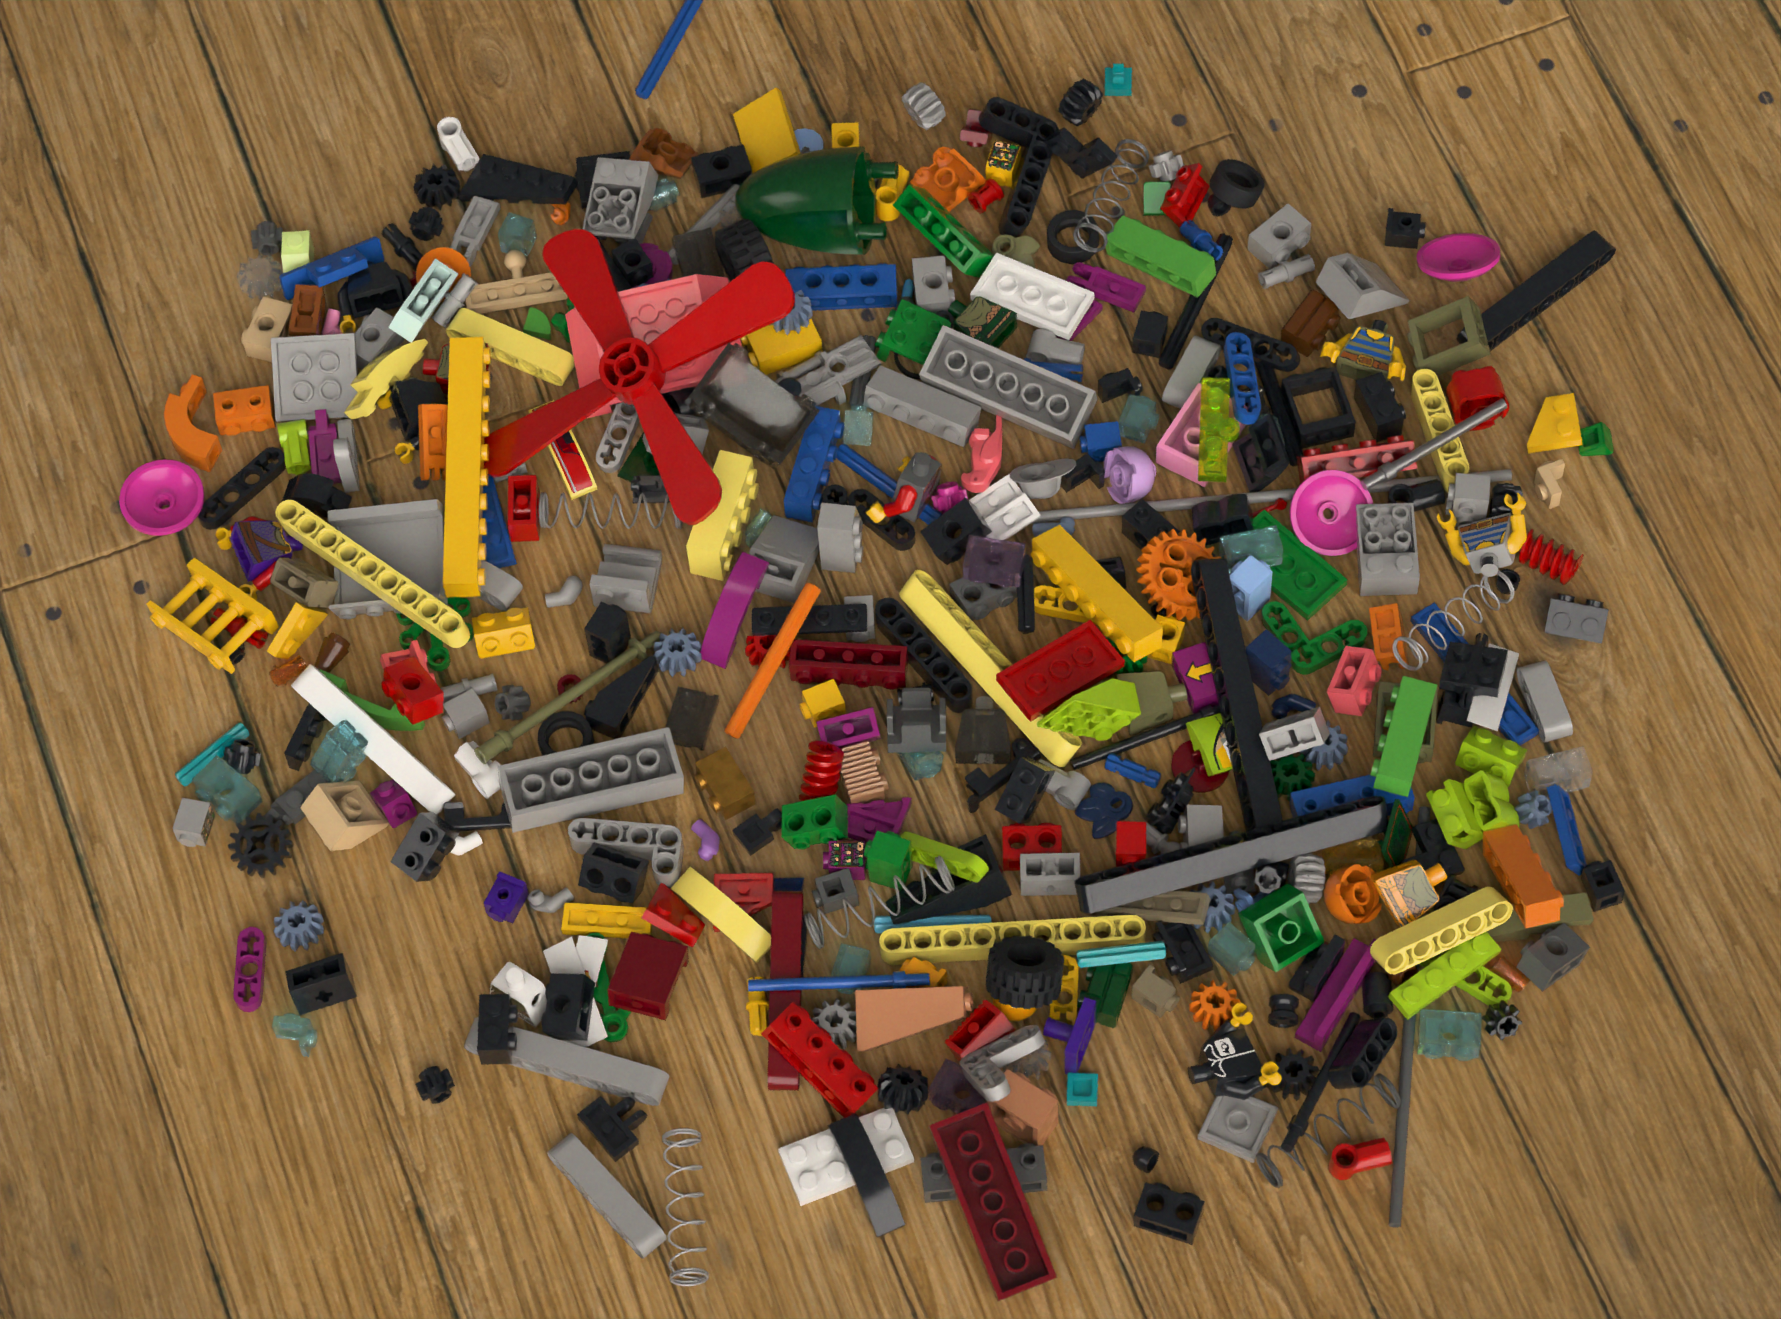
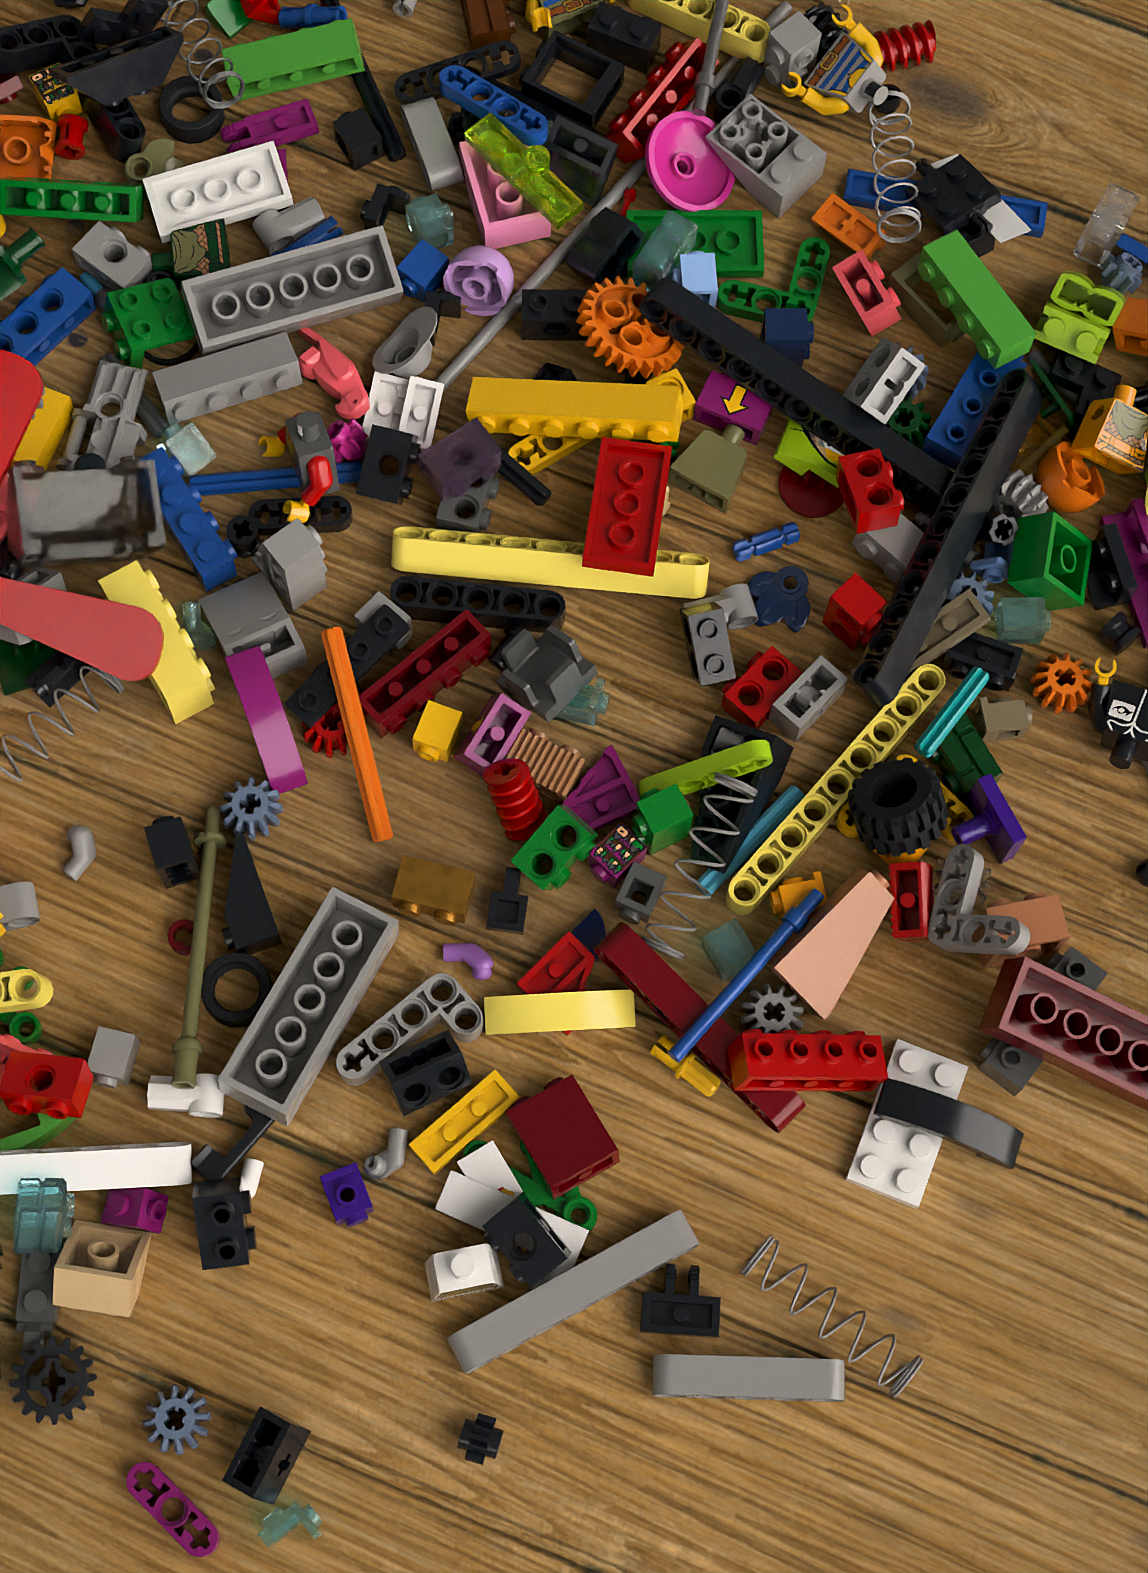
camera: 55 degrees left, 10 degrees up
light grey pin [440,673,498,703] -> none
yellow bracket [472,607,535,659] -> none
black brick [477,994,518,1065] -> none
dark grey gear [494,685,531,721] -> none
light grey piece [590,544,662,613] -> none
red wing [641,883,705,948] -> none
clear smoke plate [665,687,719,751] -> none
black gear [877,1064,929,1115] -> none
brick [929,1058,987,1114] -> none
clear smoke torso [955,696,1011,764] -> none
black piece [965,738,1041,813] -> none
sand blue arm [1032,517,1075,537] -> none
lime slope [1037,678,1141,741] -> none
teal tile [1067,1073,1098,1107] -> none
black bar [1070,704,1220,770] -> none
black hinge [1146,767,1196,834] -> none
light grey axle [1146,823,1180,854] -> none
dark blue arm [1271,694,1316,719] -> none
lime bracket [1455,726,1528,787] -> none
light grey beam [1517,660,1573,743] -> none
bracket [1544,594,1609,644] -> none
none -> black wedge [49,26,184,107]
none -> red brick [836,448,904,534]

